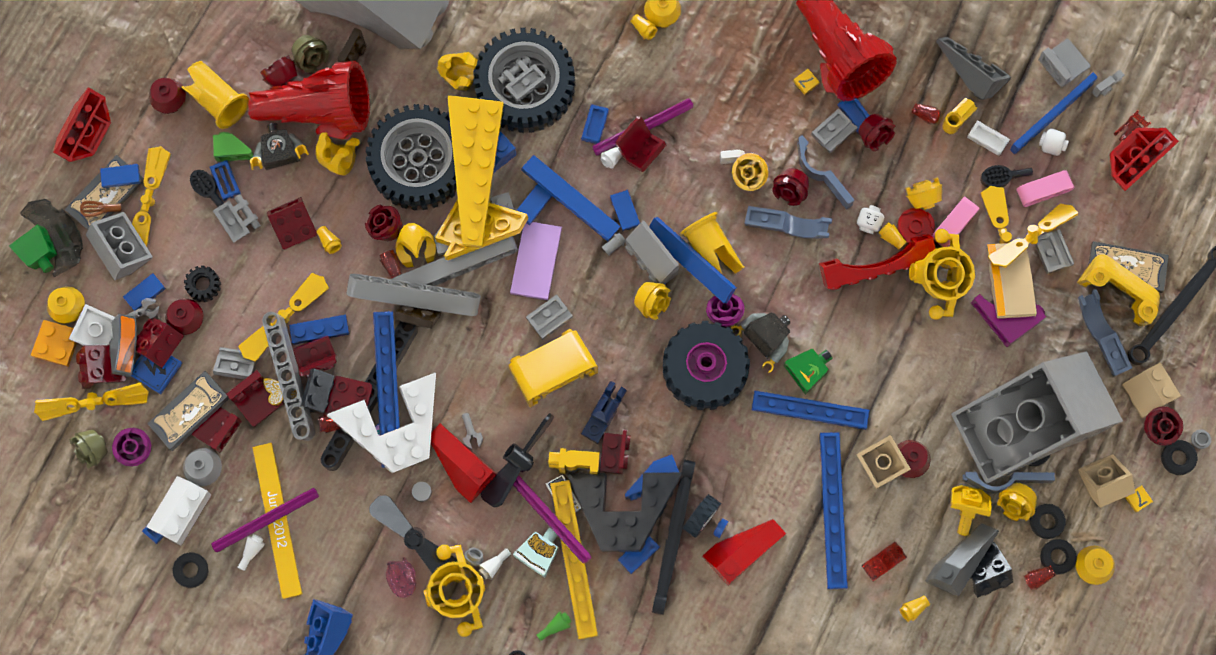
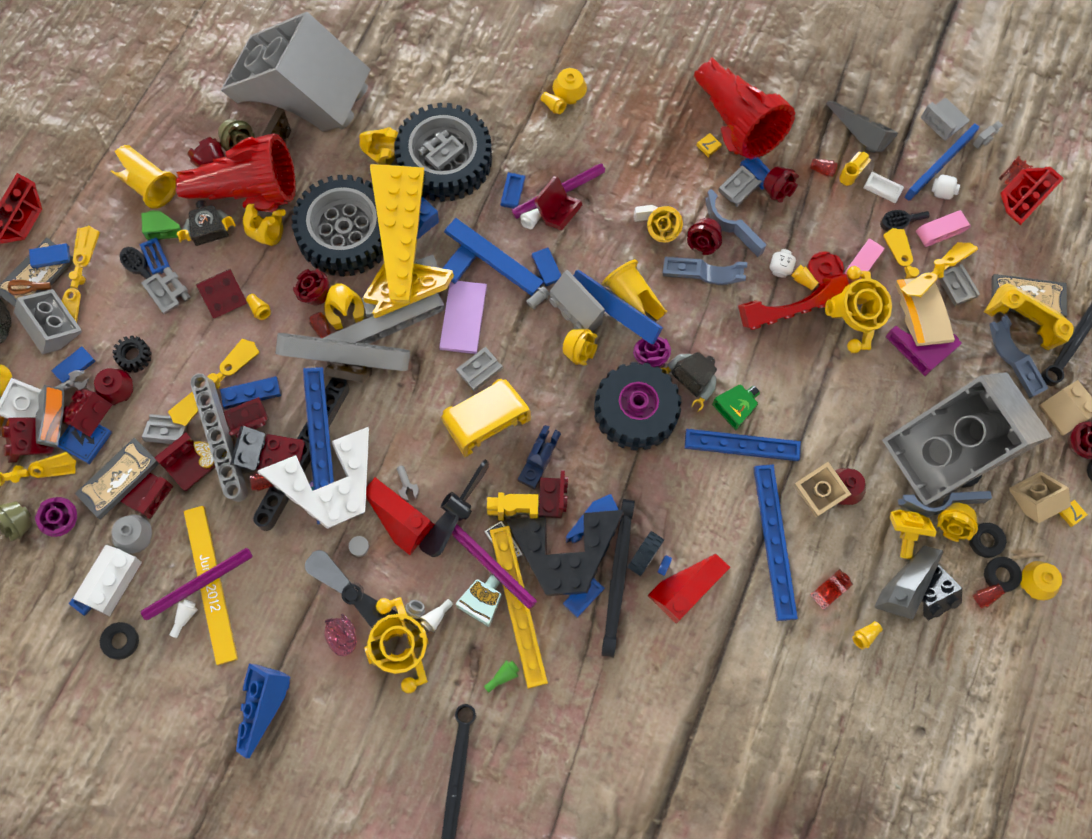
camera: 10 degrees left, 5 degrees down
dark red cone [149,78,186,114] -> none
yellow cone [905,177,942,210] -> none

